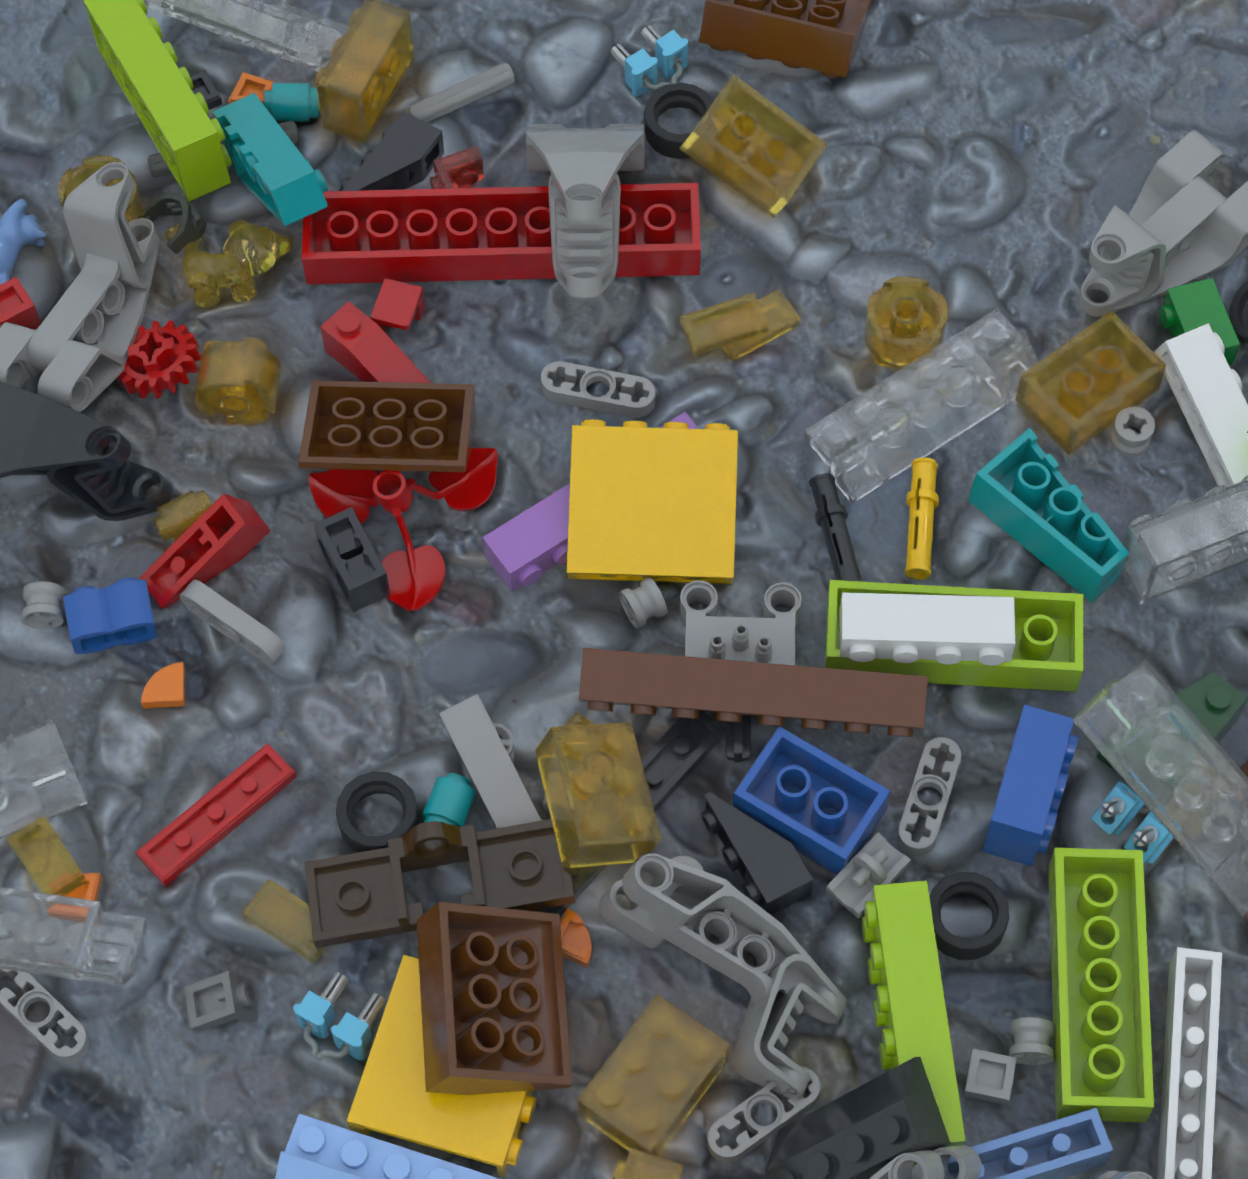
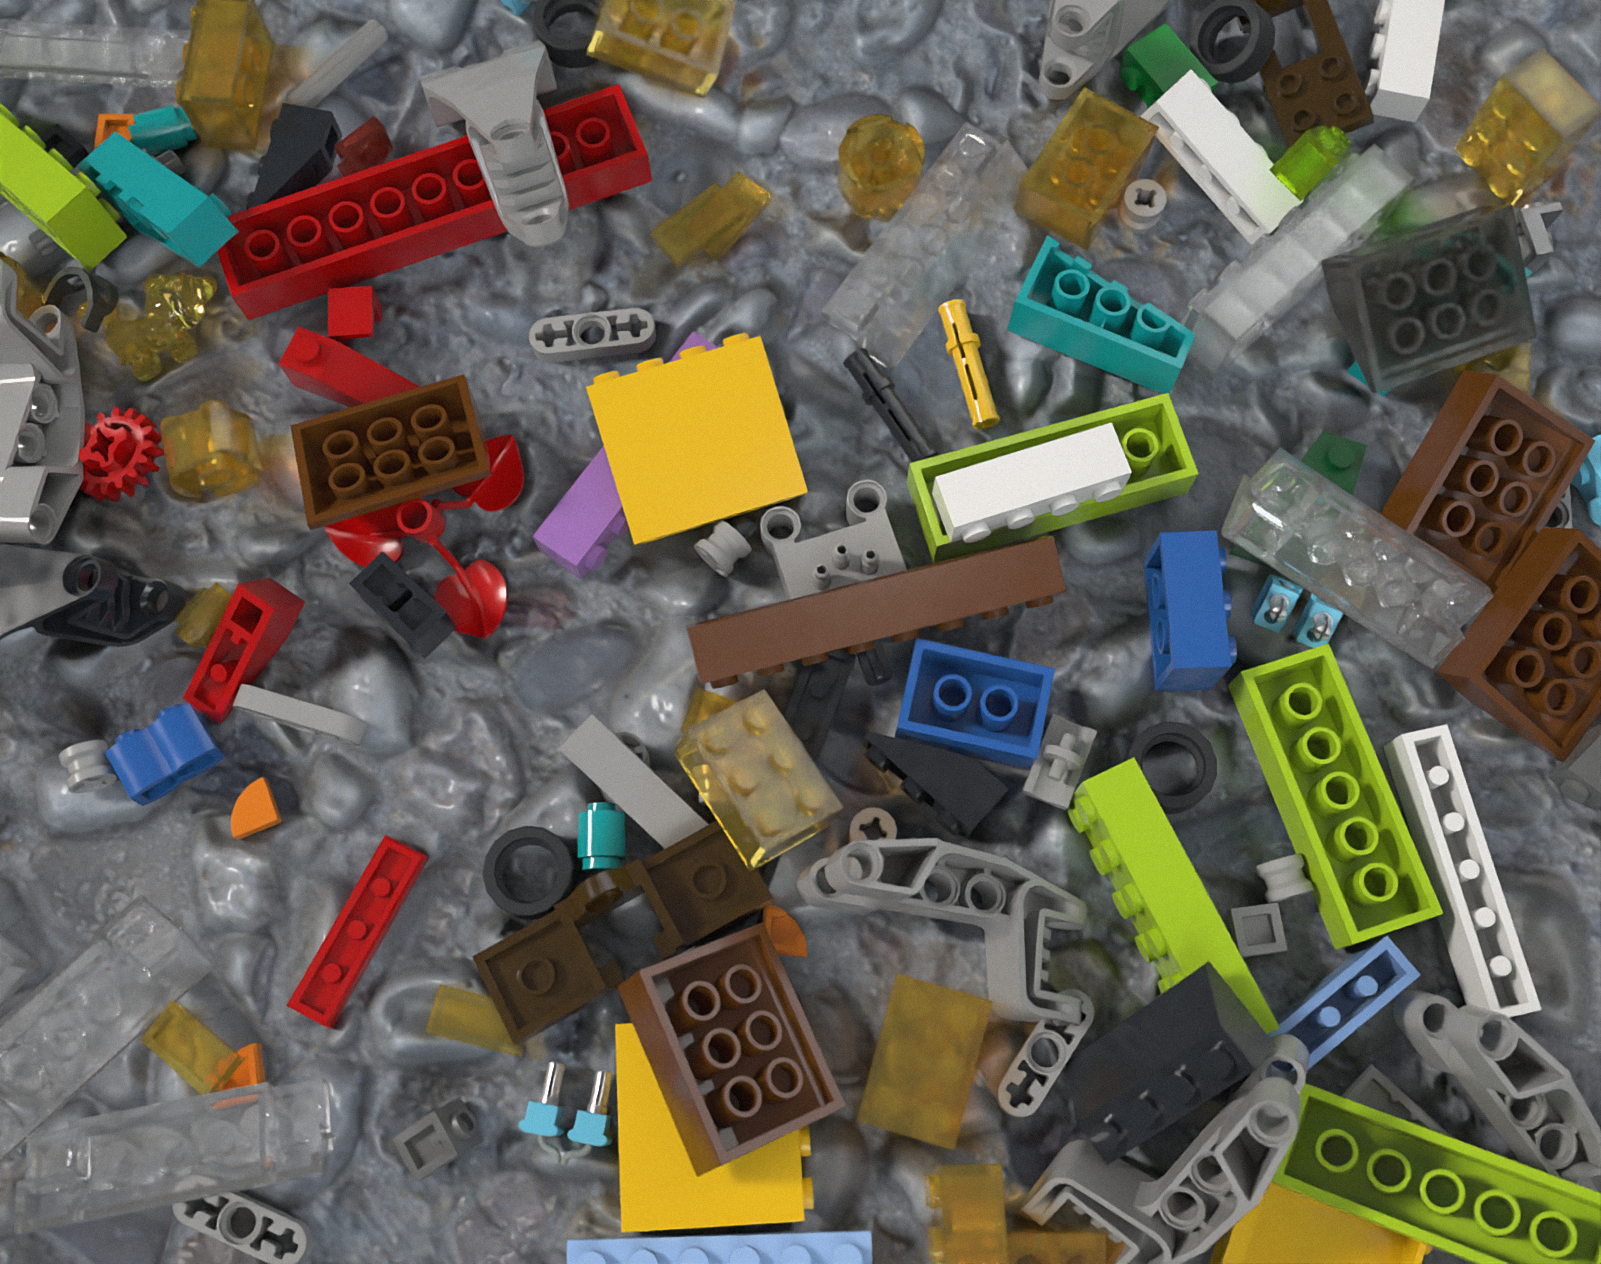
camera: 20 degrees left, 10 degrees up
light grey beam [898,737,961,856] -> none

